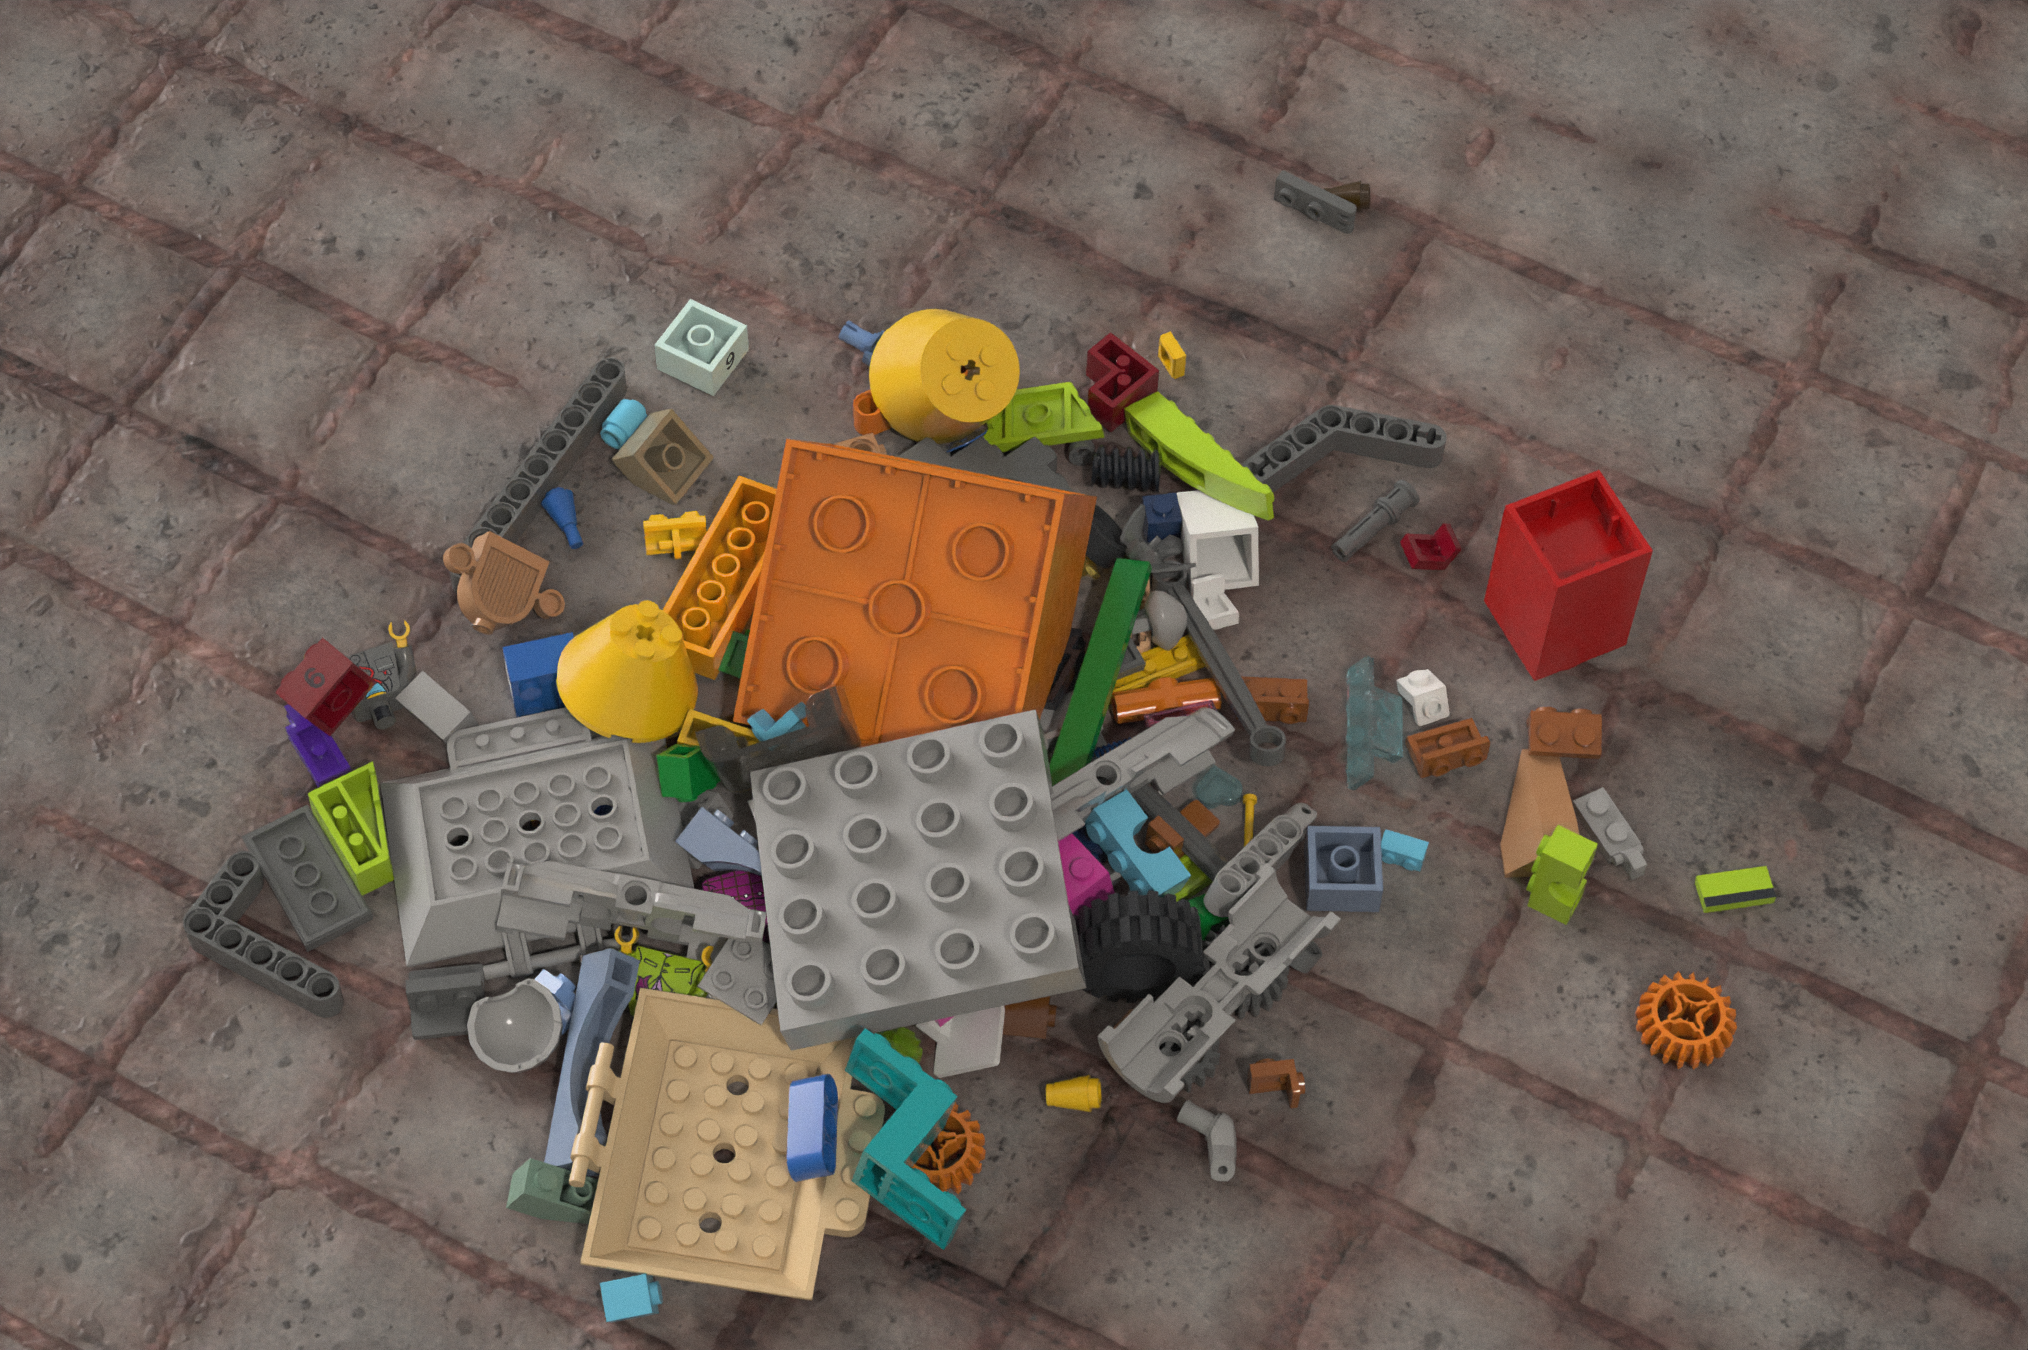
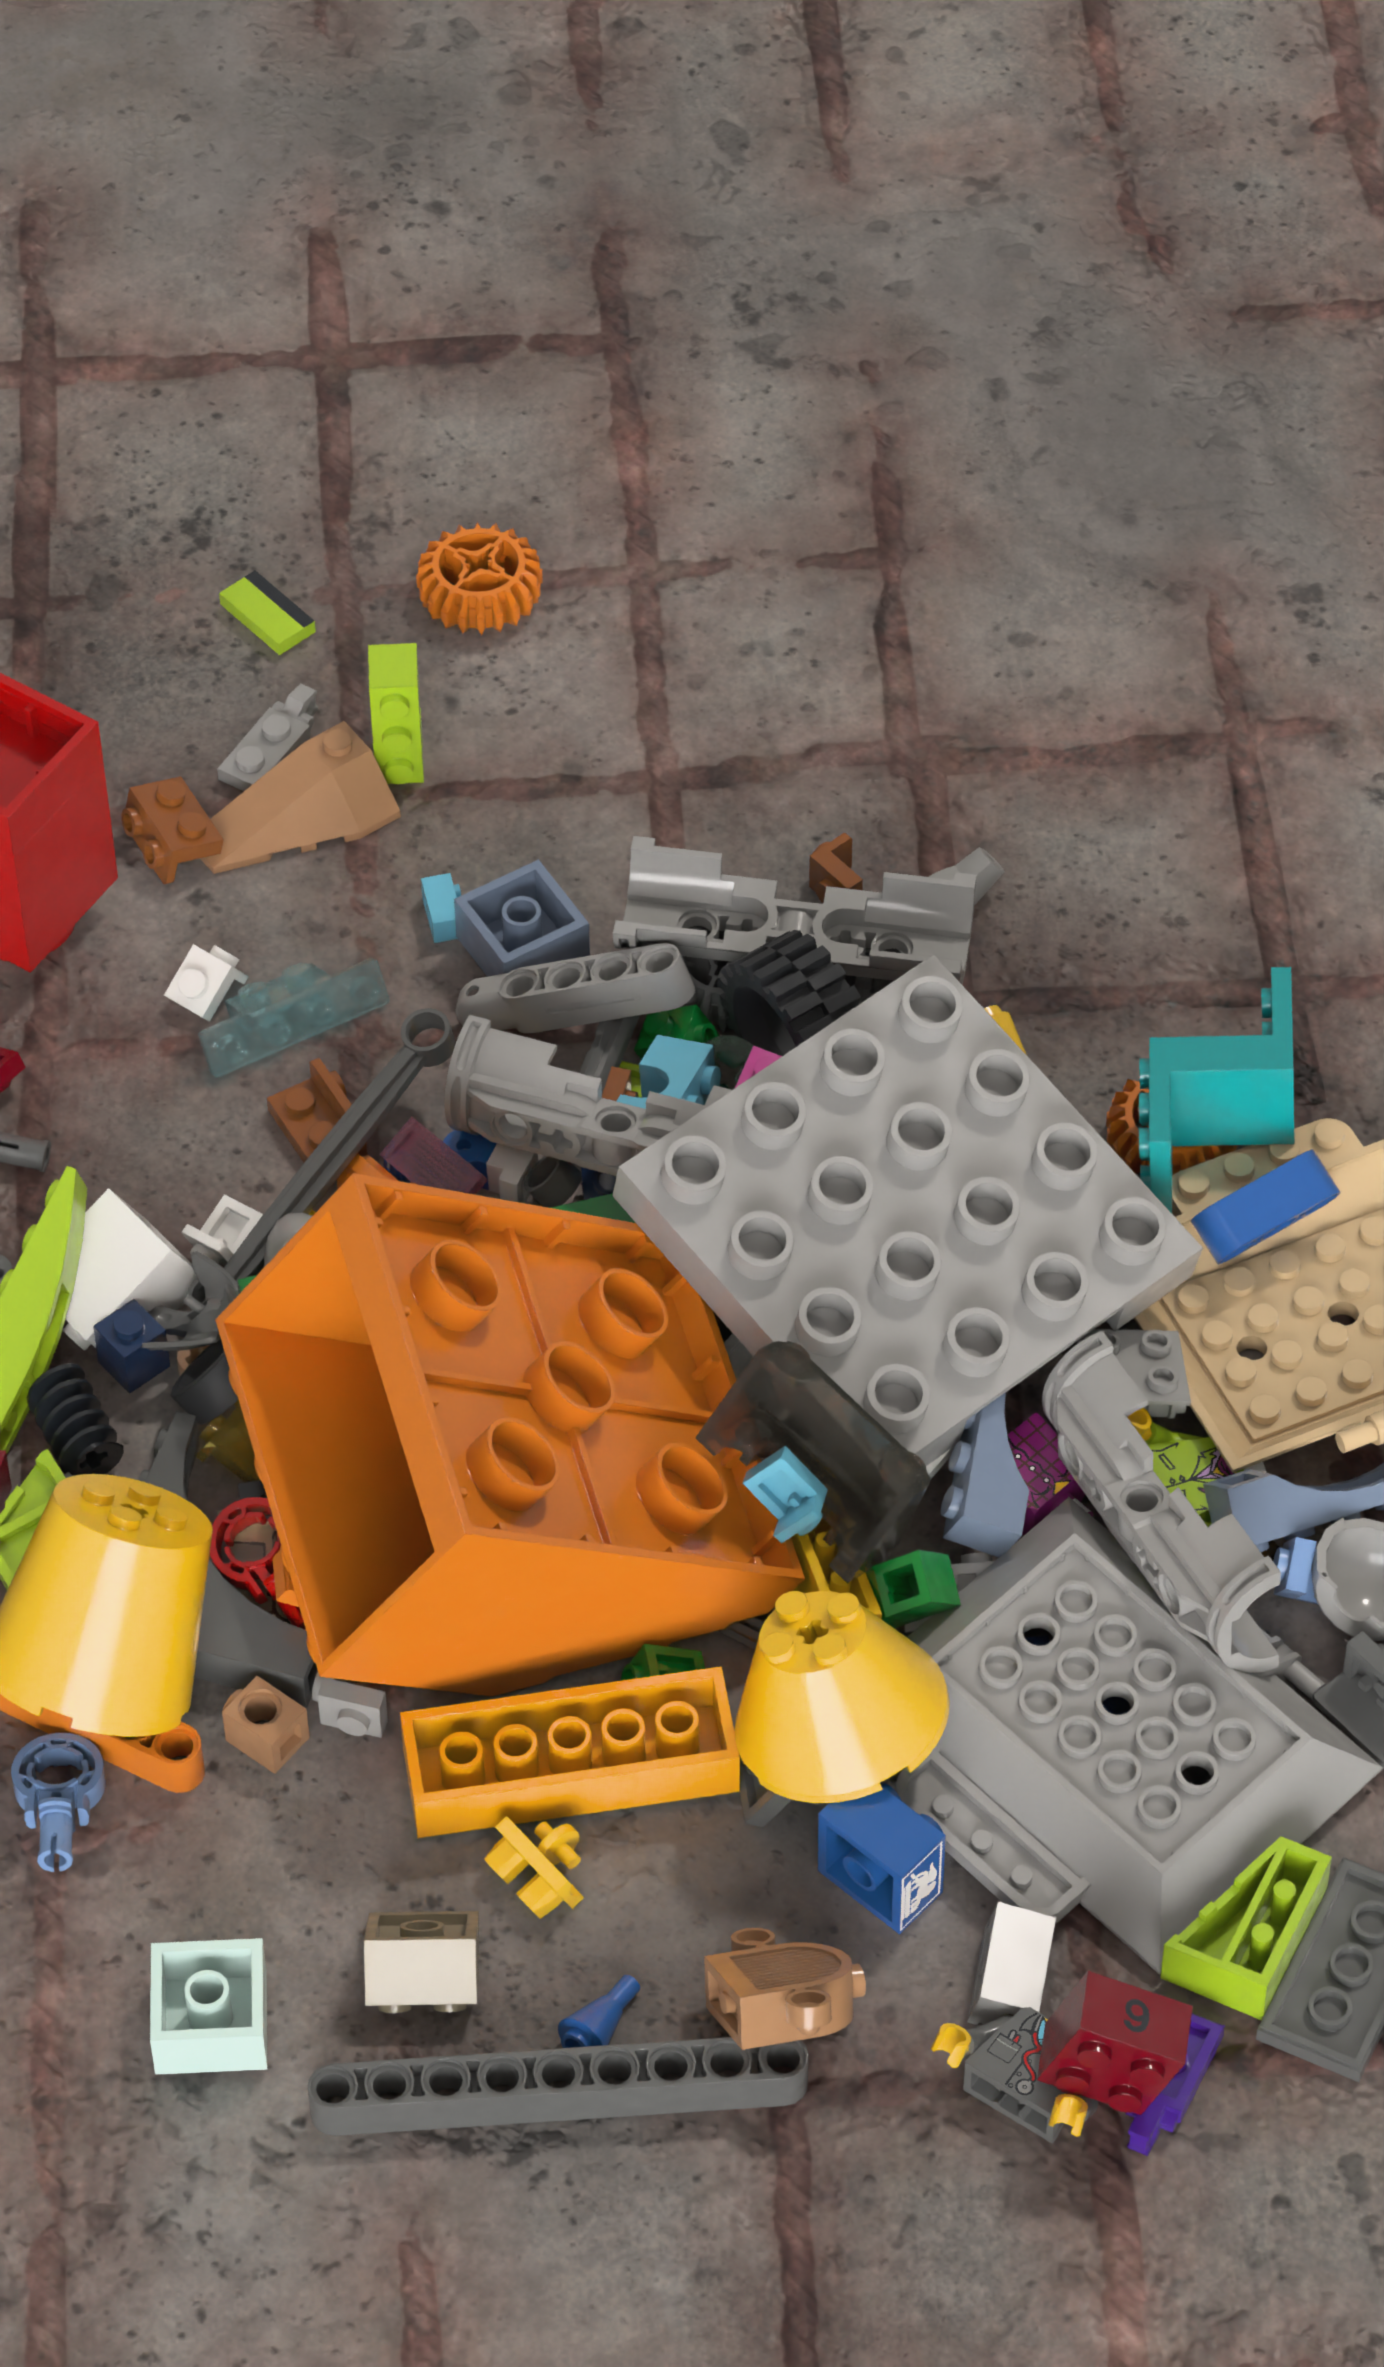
camera: 120 degrees left, 5 degrees down
medium azure brick [600,399,647,449] -> none
dark orange bracket [1405,718,1491,778] -> none

